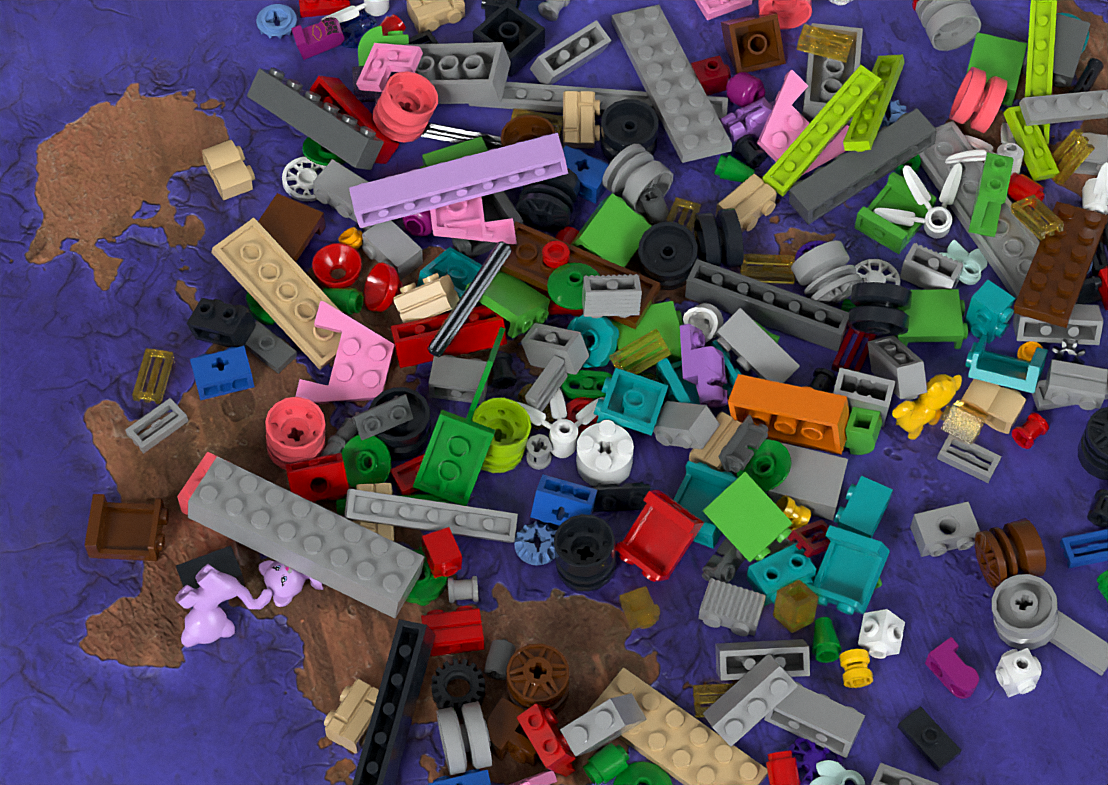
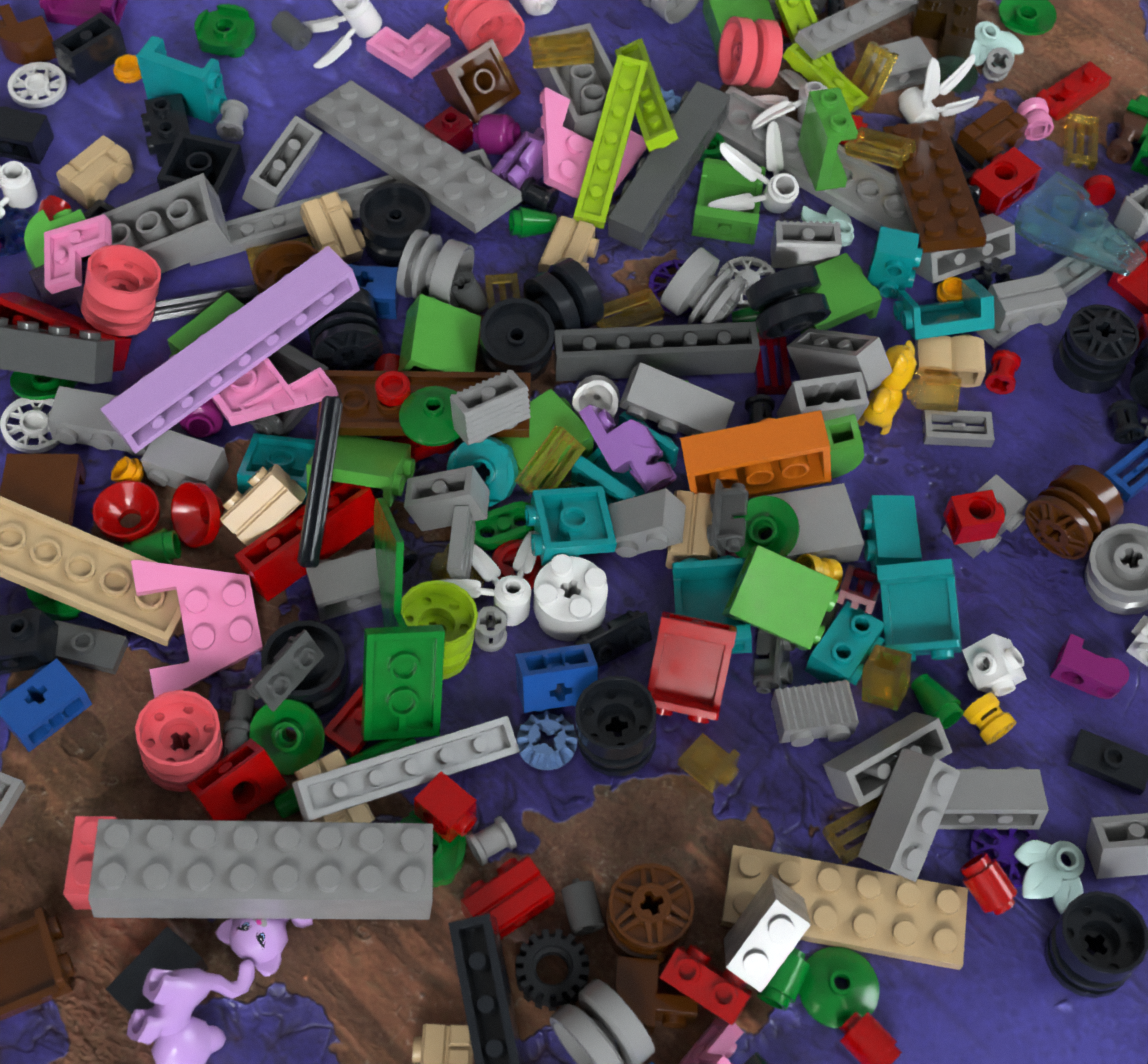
camera: 30 degrees left, 0 degrees up
none -> red brick [943,490,1005,545]

